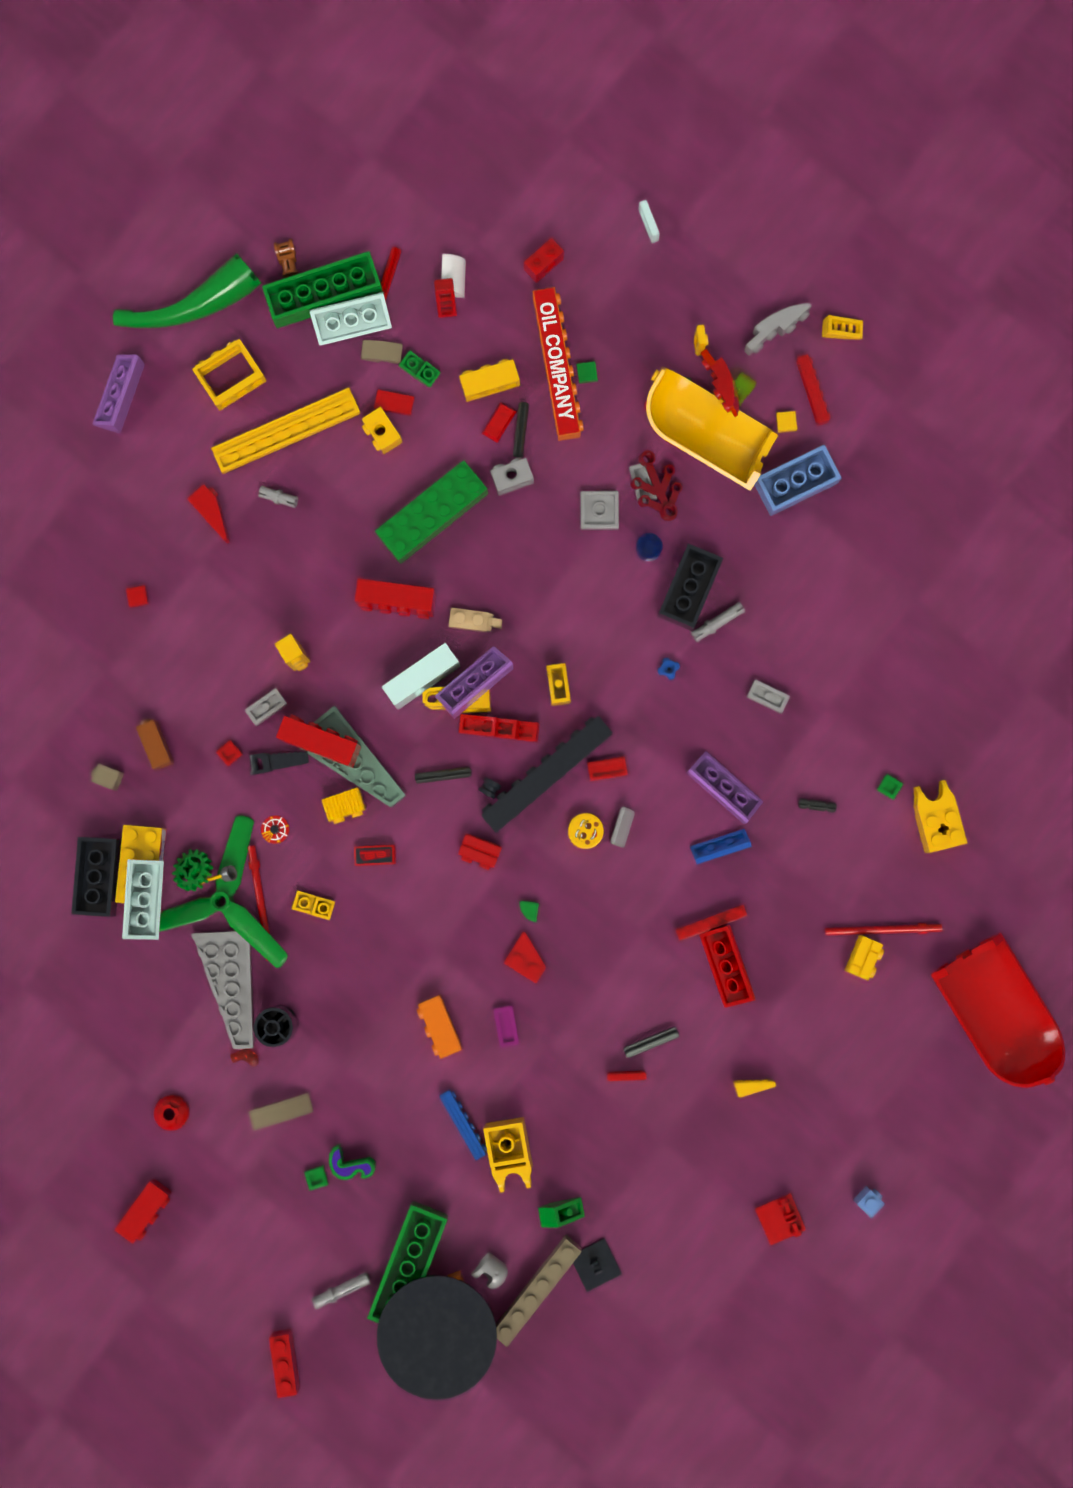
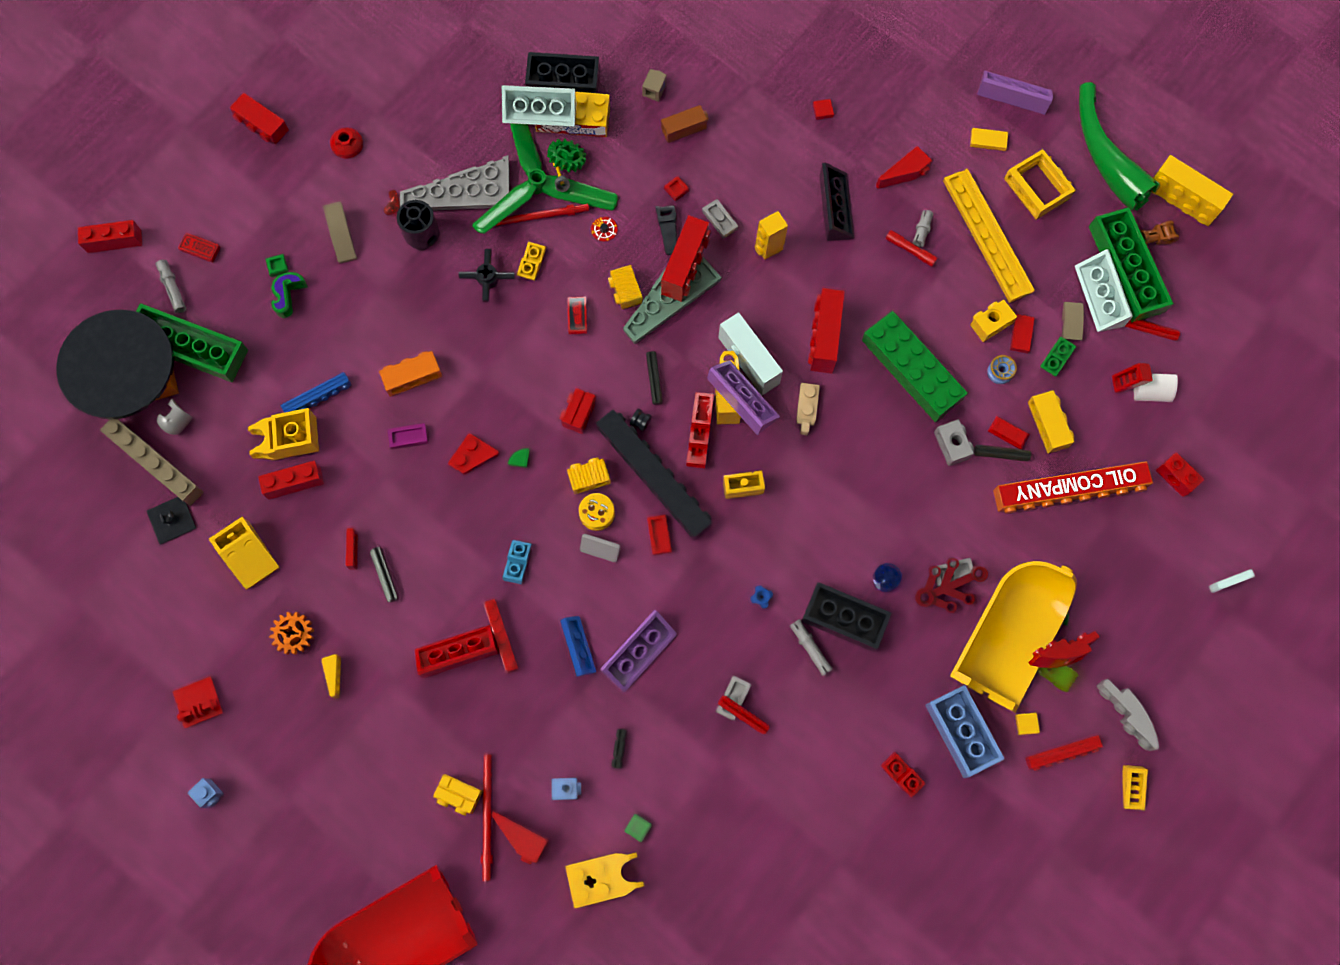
camera: 85 degrees right, 10 degrees down
green slope [538,1197,585,1228] -> none
green tile [577,361,598,384] -> none
light grey plate [580,491,619,530] -> none
yellow plate [694,325,708,356] -> none
none -> red tile [178,233,221,263]
none -> yellow slope [209,516,280,590]
none -> red brick [258,460,325,500]
none -> orange gear [269,612,314,655]
none -> black bar [459,249,515,303]
none -> red slope [491,811,549,865]
none -> dark azure slope [503,540,531,584]
none -> medium blue brick [552,778,581,800]
none -> yellow brick [567,458,611,495]
none -> red axle [718,695,770,734]
none -> black slope [819,162,855,241]
none -> red slope [880,752,926,798]
none -> red piece [885,230,938,267]
none -> yellow tile [970,128,1008,151]
none -> medium blue wheel [987,355,1017,384]
none -> yellow brick [1152,155,1233,226]

